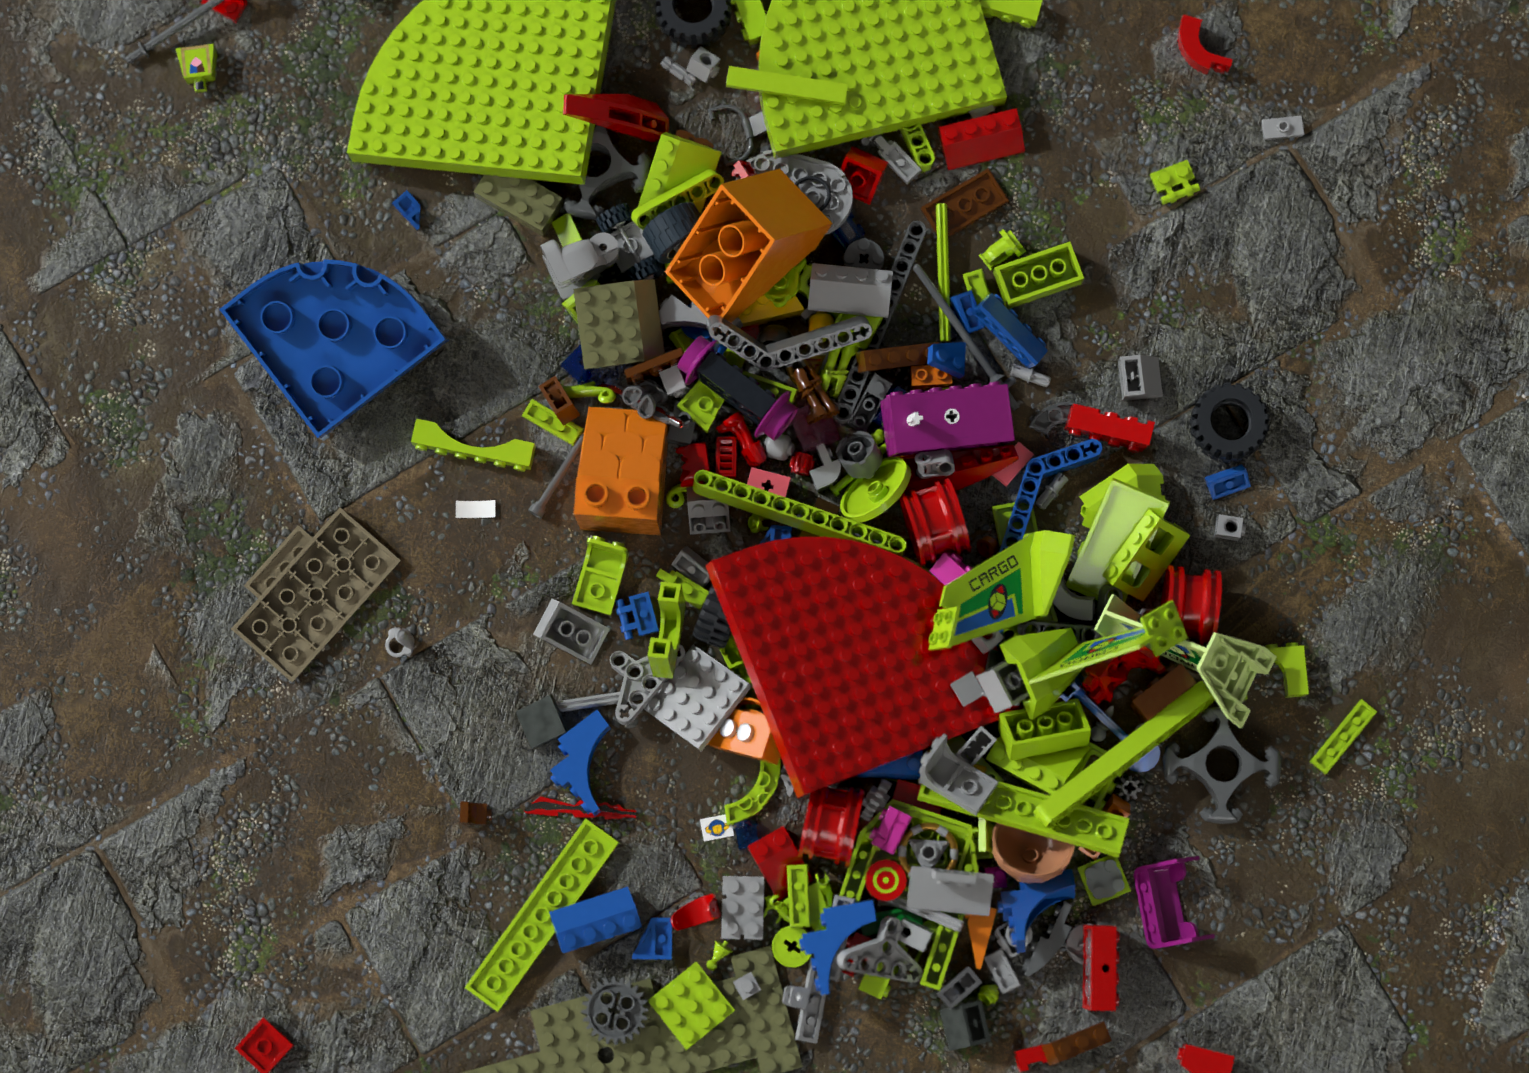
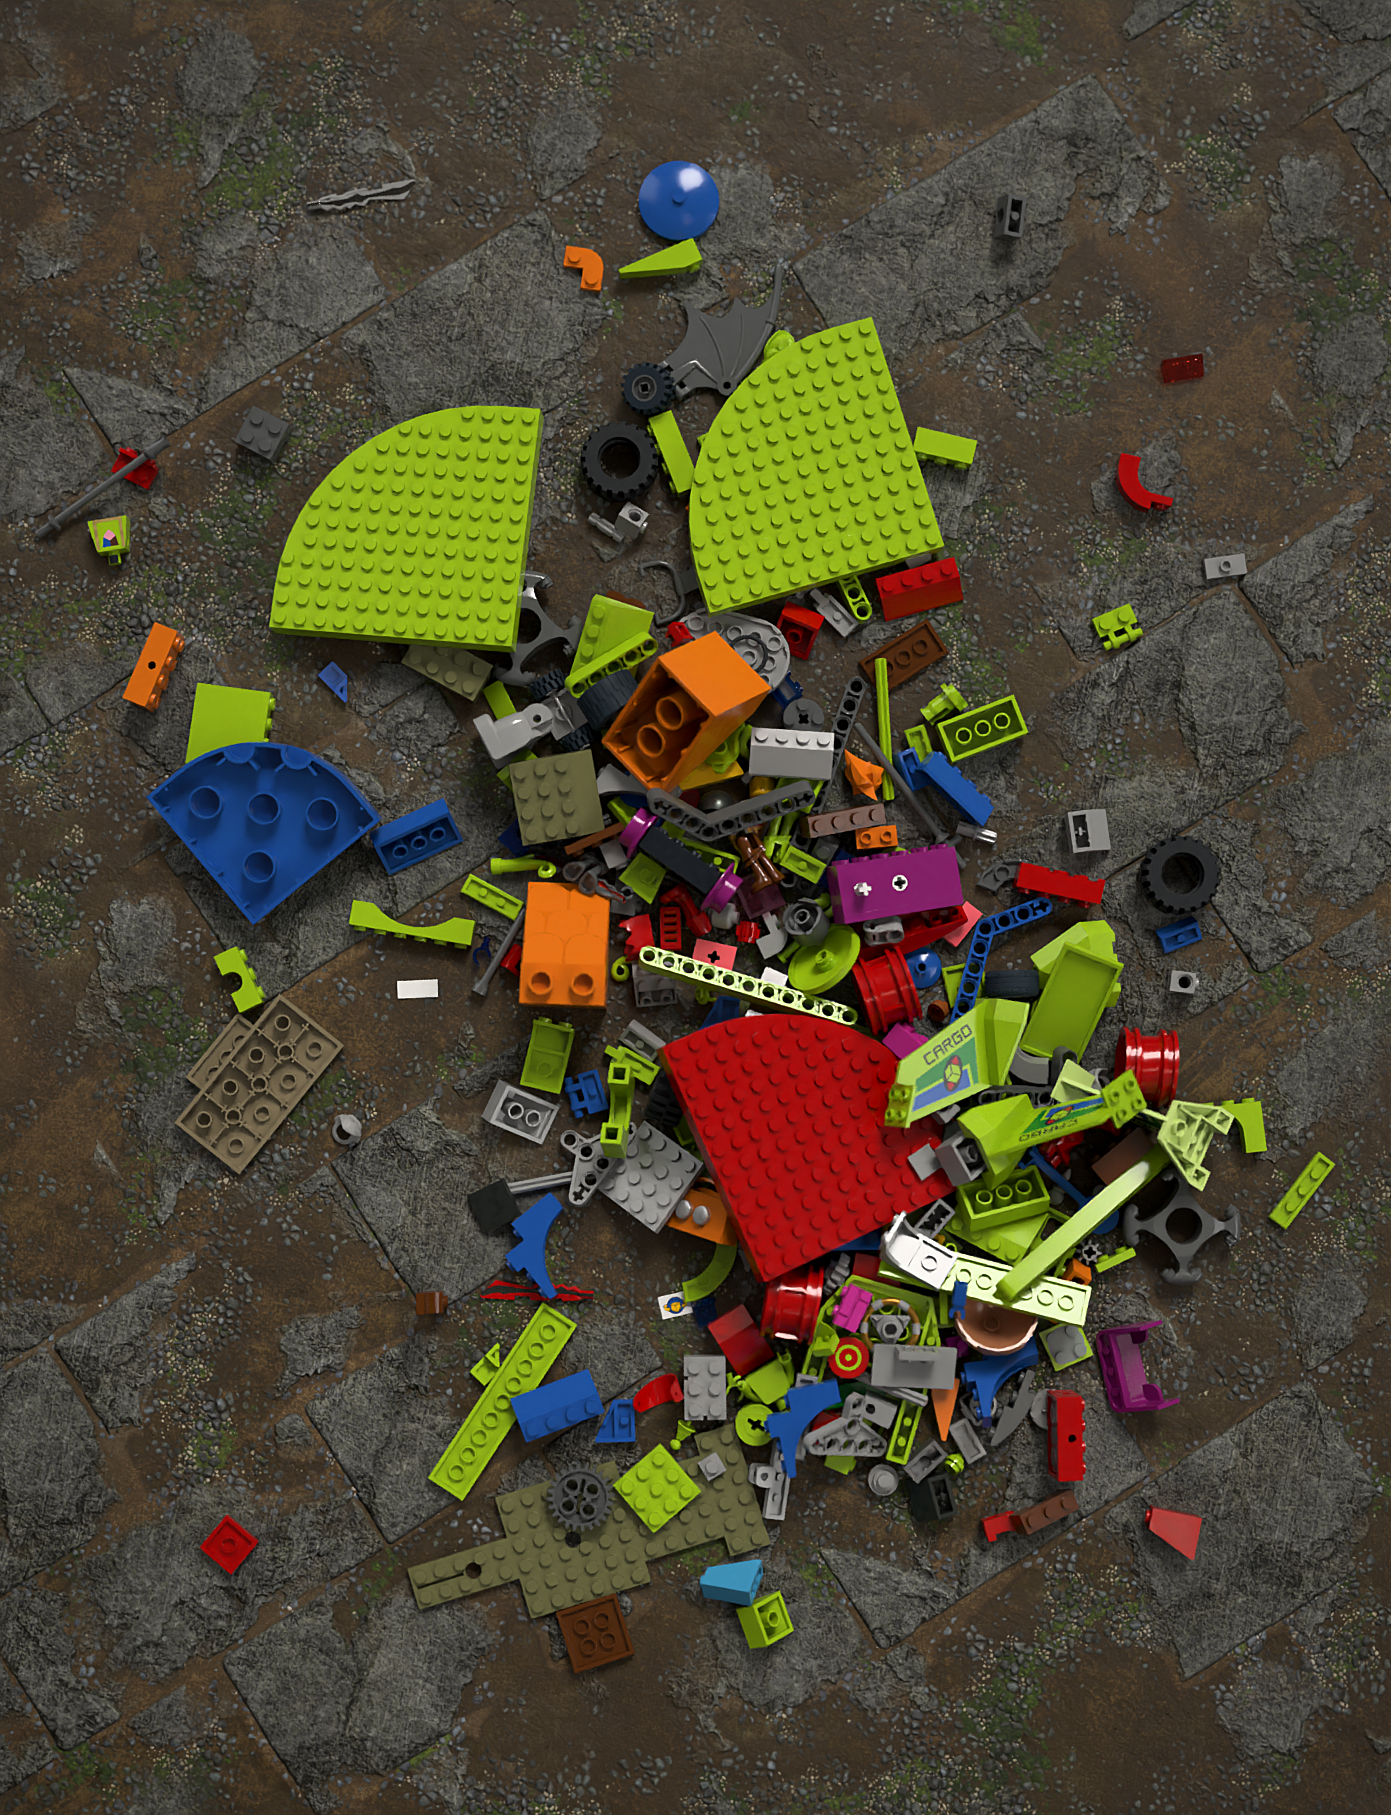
camera: 10 degrees left, 5 degrees up
reddish brown arch [538,376,580,426] -> none
red wedge [563,94,669,142] -> none
lime tile [726,66,848,105] -> none
lime tile [787,864,811,928] -> none
blue wing [927,342,966,379] -> none
light grey axle [1035,472,1068,510] -> none
lime window [1102,509,1190,601] -> none
none -> orange brick [122,622,185,713]
none -> lime panel [185,683,276,764]
none -> lime arch [214,946,266,1013]
none -> blue slope [369,798,463,875]
none -> lime slope [469,1343,500,1386]
none -> clear blue piece [473,937,492,965]
none -> red tile [500,944,523,979]
none -> lime plate [780,845,826,884]
none -> lime plate [812,1322,839,1357]
none -> orange hair [844,749,884,801]
none -> light grey plate [868,1464,899,1496]
none -> blue dish [904,947,942,988]
none -> blue bar [949,1281,968,1320]
none -> black wheel [985,970,1040,998]
none -> lime plate [1093,1245,1136,1273]

